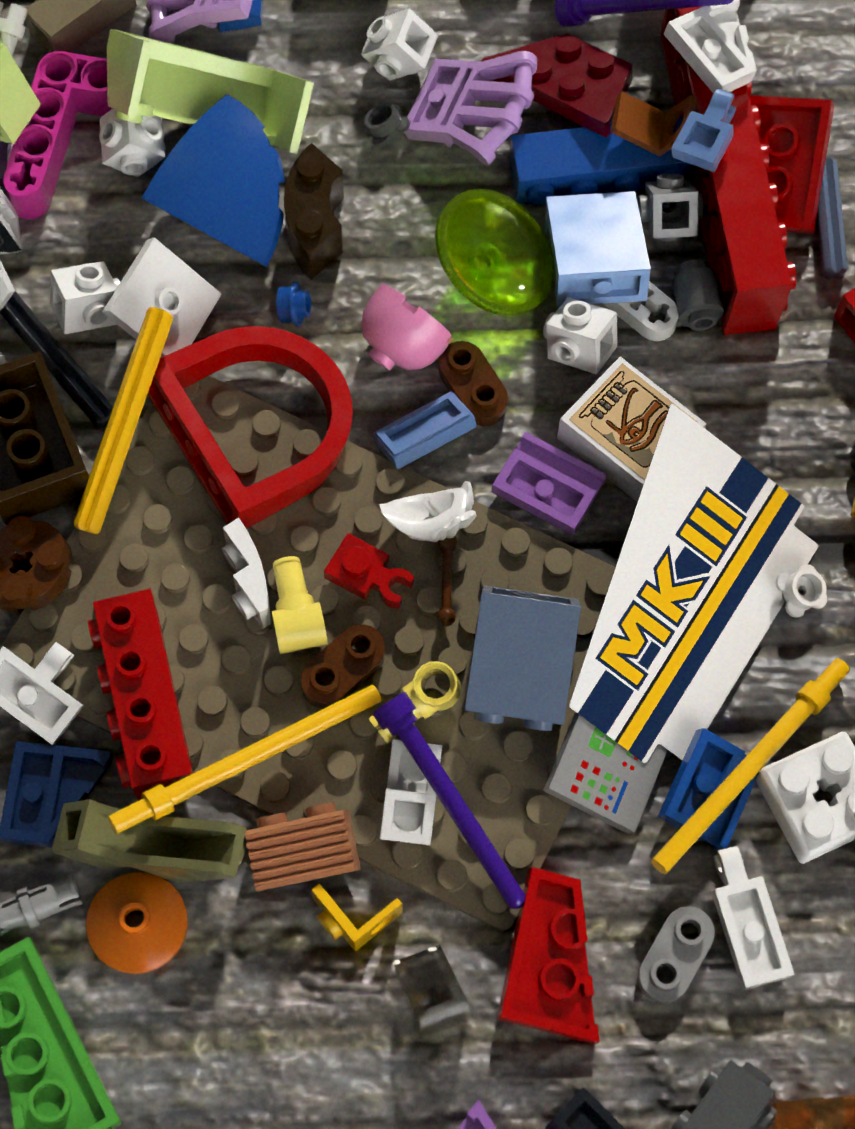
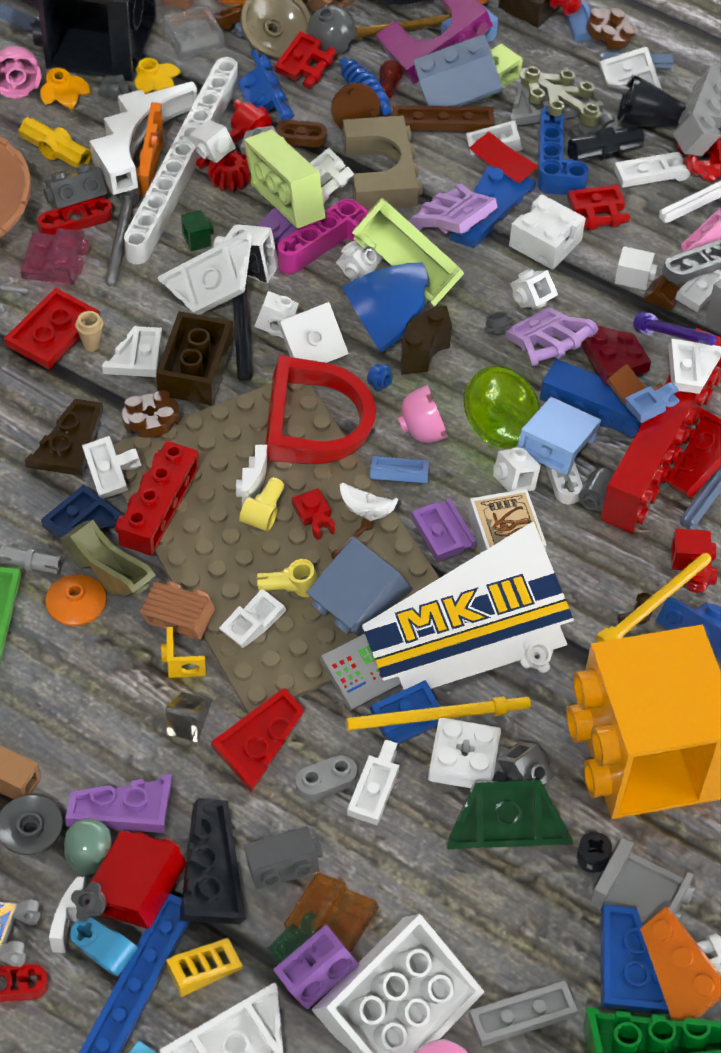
camera: 35 degrees right, 15 degrees down
yellow axle [73,307,173,534] -> none
yellow bar [107,684,381,835] -> none
reddish brown plate [301,624,385,709] -> none
dark purple piece [372,692,525,909] -> none
reddish brown plate [438,341,508,426] -> none
light grey brick [637,174,704,242] -> none

